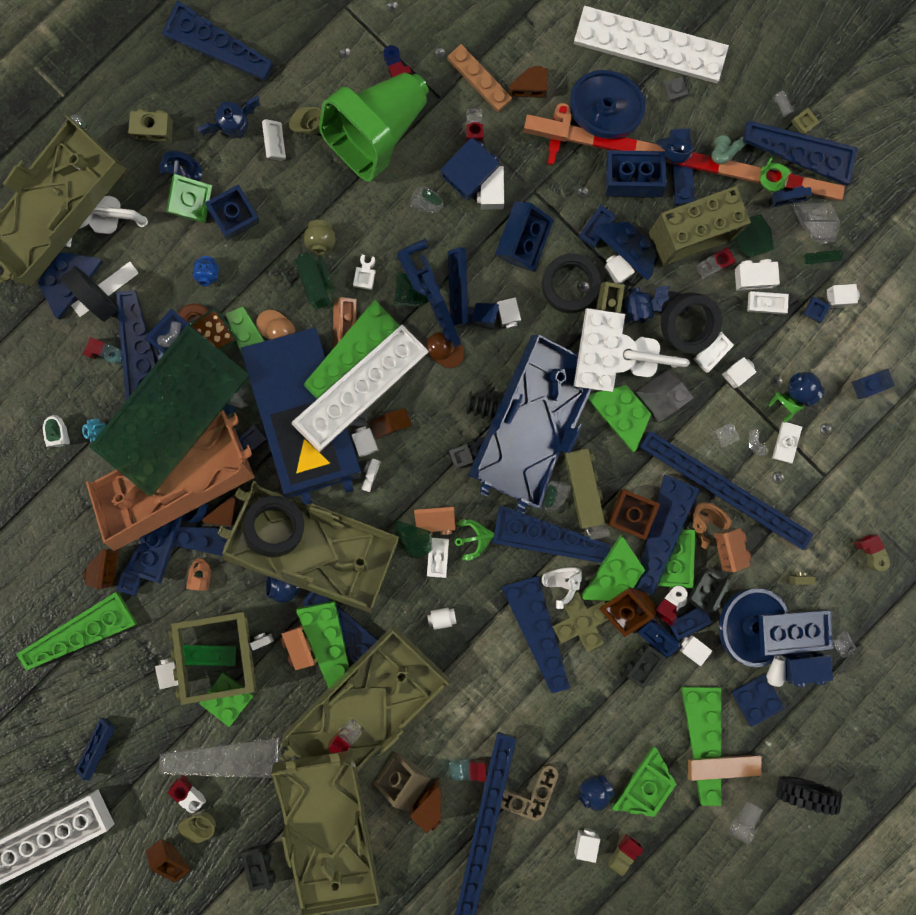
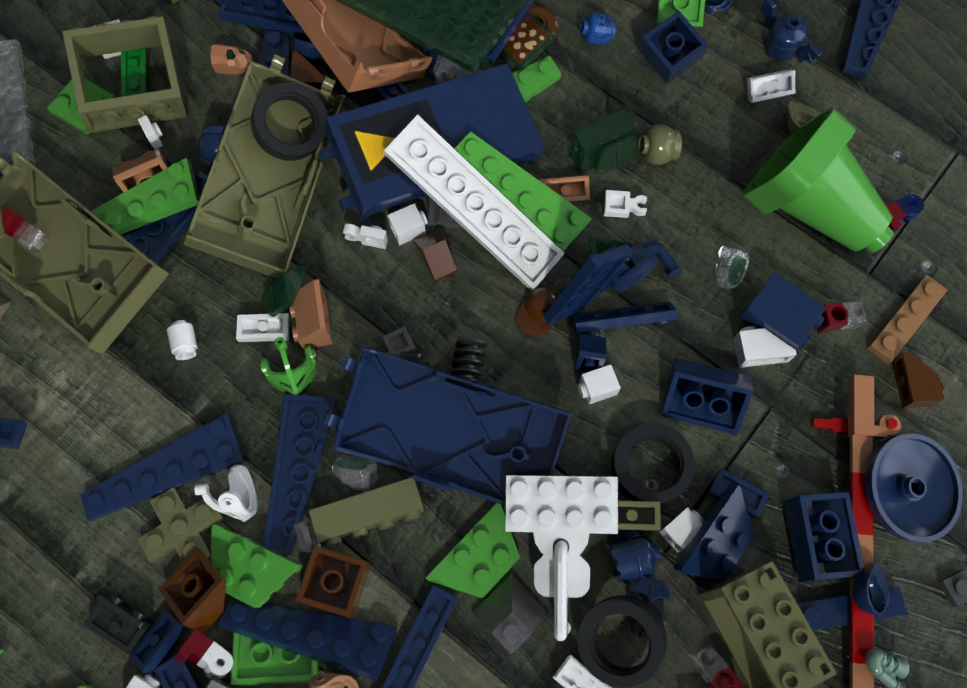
camera: 80 degrees right, 15 degrees down
medium nougat cap [257,310,295,340] -> none

